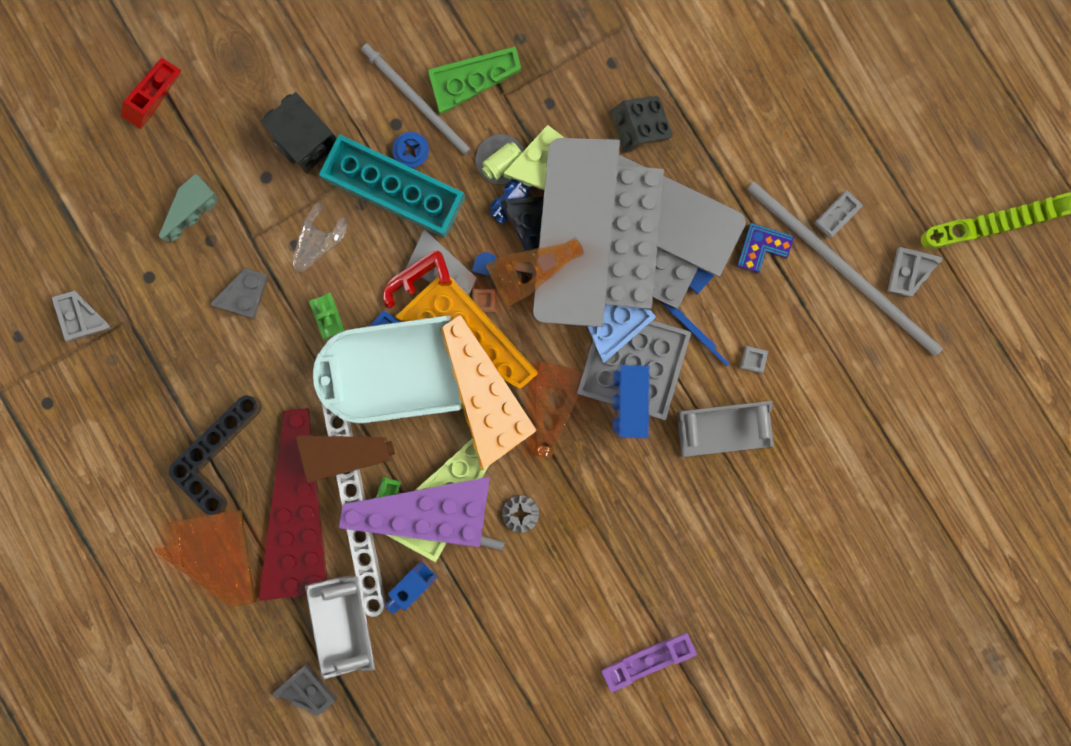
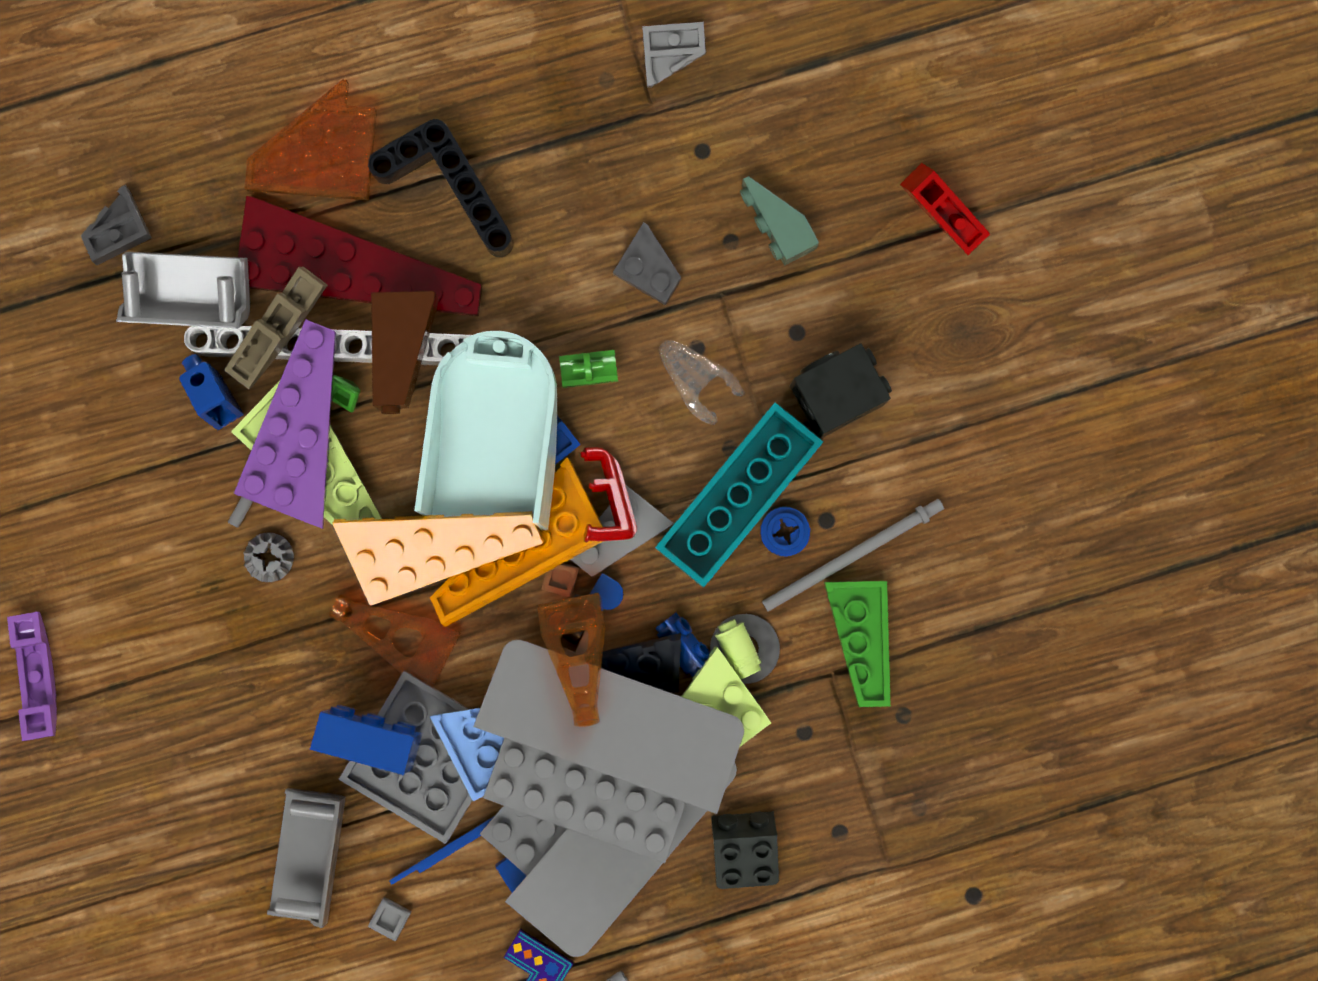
camera: 105 degrees right, 0 degrees up
none -> dark tan slope [224,267,327,389]

